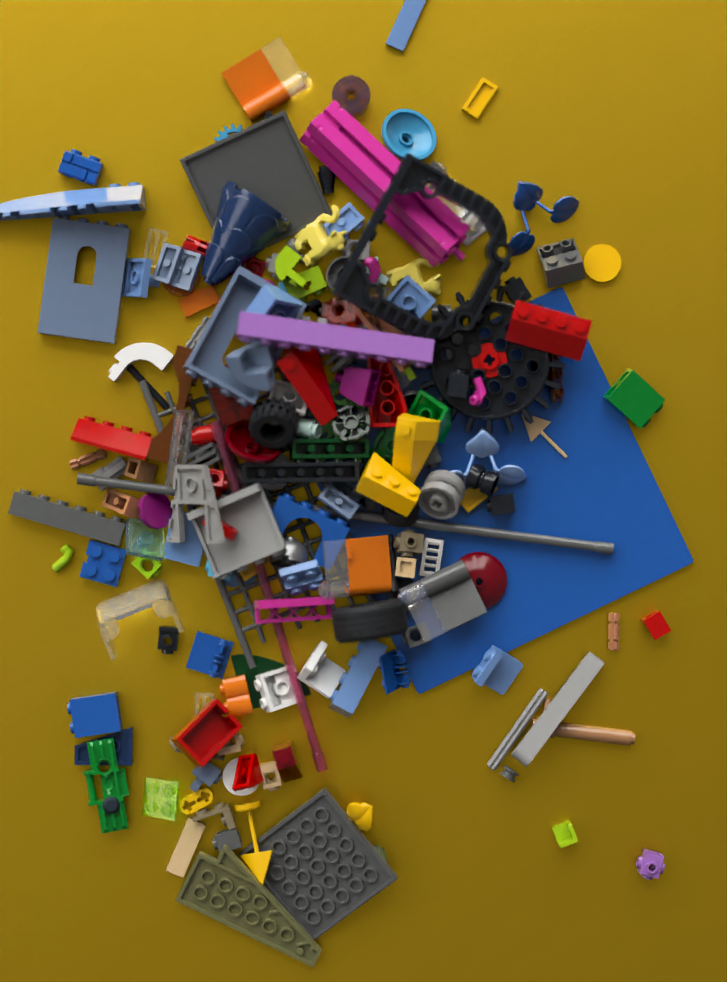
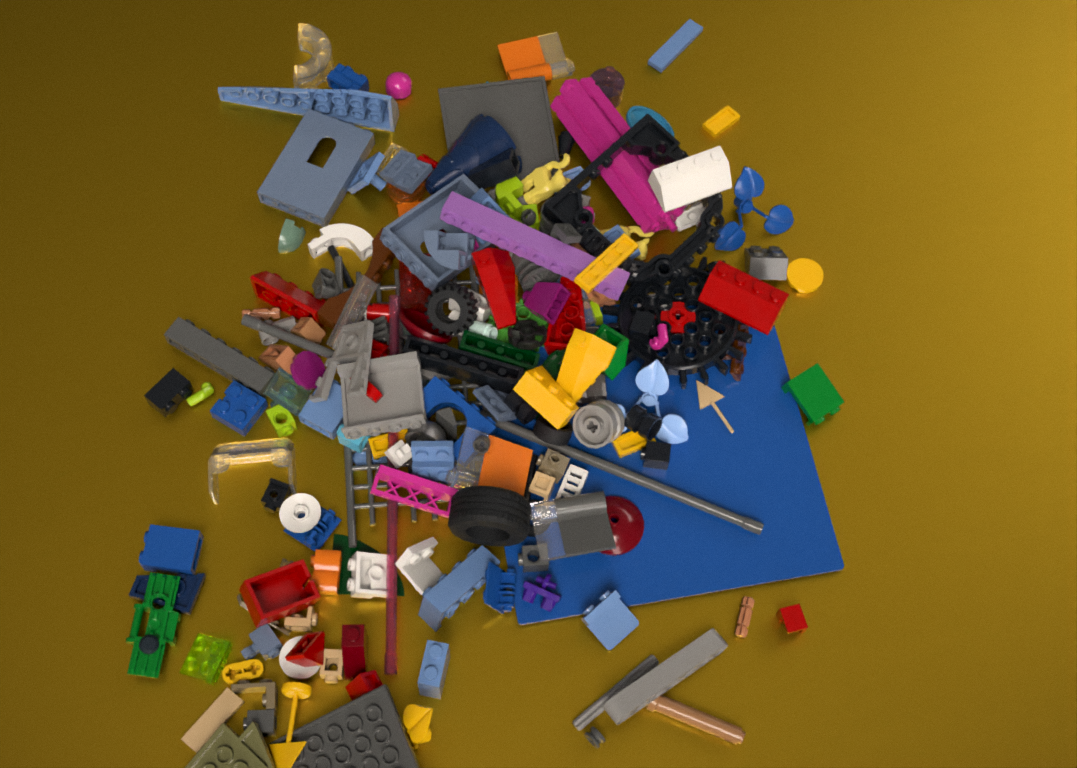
camera: 10 degrees right, 25 degrees down
none -> black brick [144,368,194,418]
none -> sand green brick [278,218,306,253]
none -> white dish [279,493,321,533]
none -> clear brick [293,23,334,89]
none -> dark grey piece [312,268,340,299]
none -> red brick [345,670,383,701]
none -> white tile [384,439,412,469]
none -> dark pink hair [385,72,412,99]
none -> medium blue brick [417,640,450,699]
none -> dark grey slope [436,407,457,442]
none -> black slope [468,147,520,189]
none -> dark grey hinge [473,435,491,454]
none -> dark grey hinge [521,209,536,226]
none -> dark purple hips [522,573,562,612]
none -> dark grey bracket [550,223,582,244]
none -> yellow tile [574,233,639,294]
none -> white slope [648,146,732,213]

